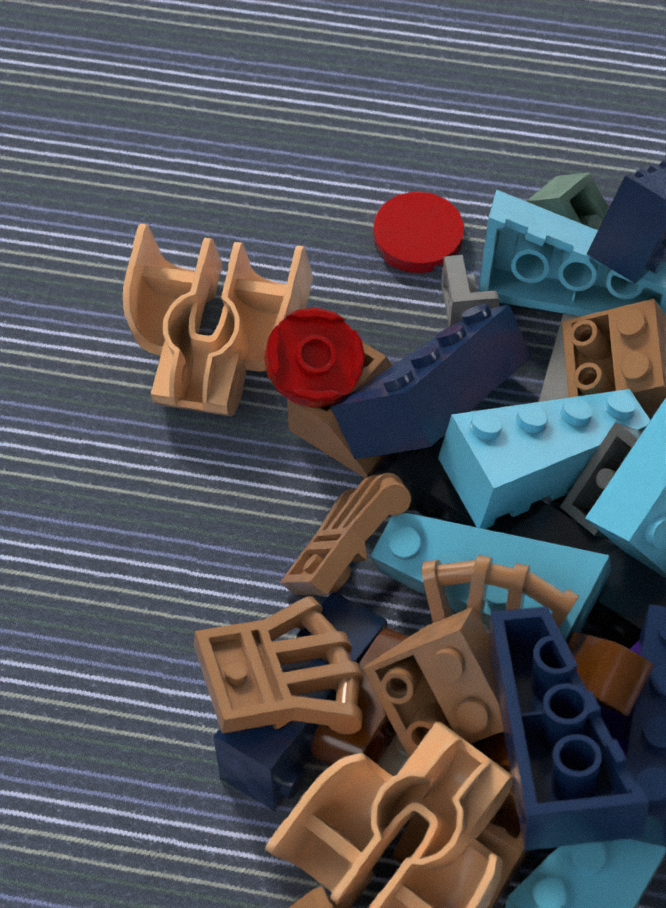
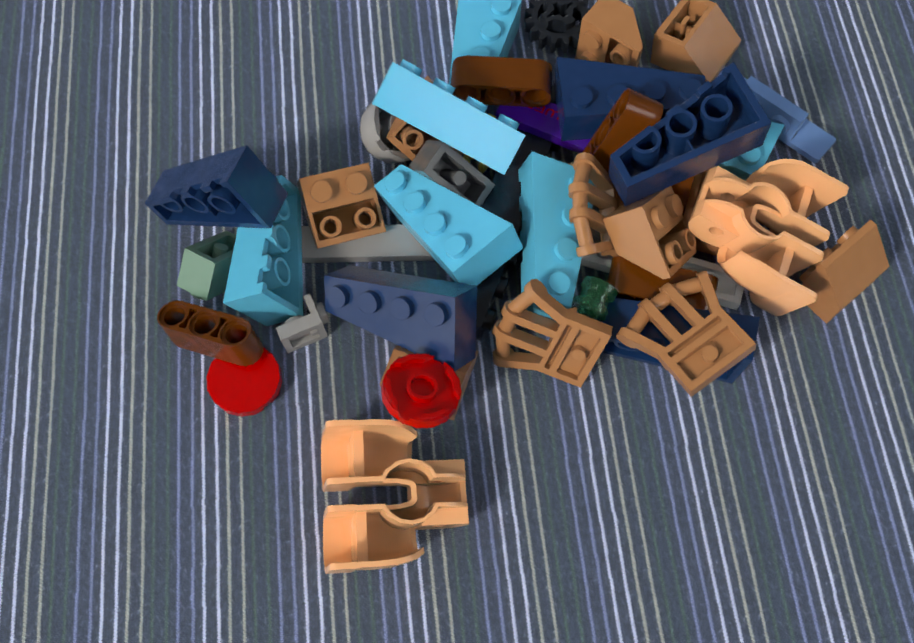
camera: 105 degrees left, 10 degrees up
none -> reddish brown beam [157,300,264,366]
none -> clear green wheel [572,276,618,321]

